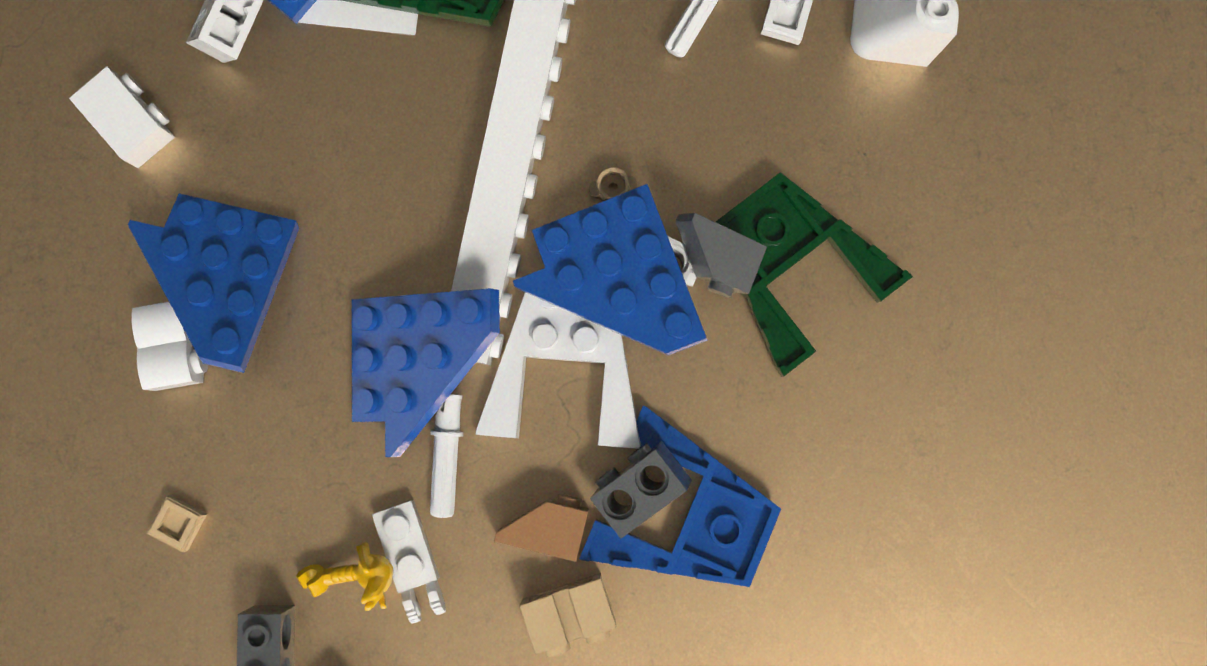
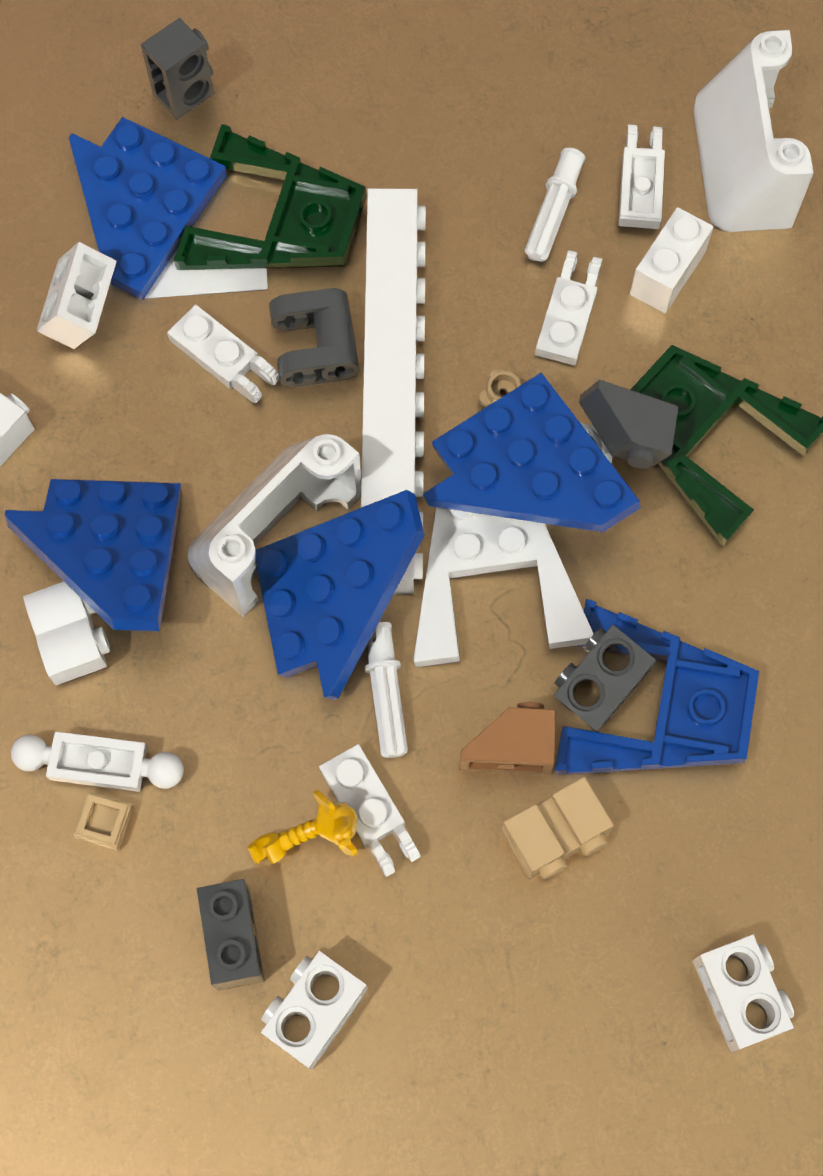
camera: 10 degrees left, 15 degrees down
none -> white plate [11,731,184,792]
none -> white hinge [167,304,279,404]
none -> white windscreen [187,434,362,617]
none -> dark grey connector [269,288,359,387]
none -> white hinge [535,250,603,366]
none -> white brick [629,207,714,314]

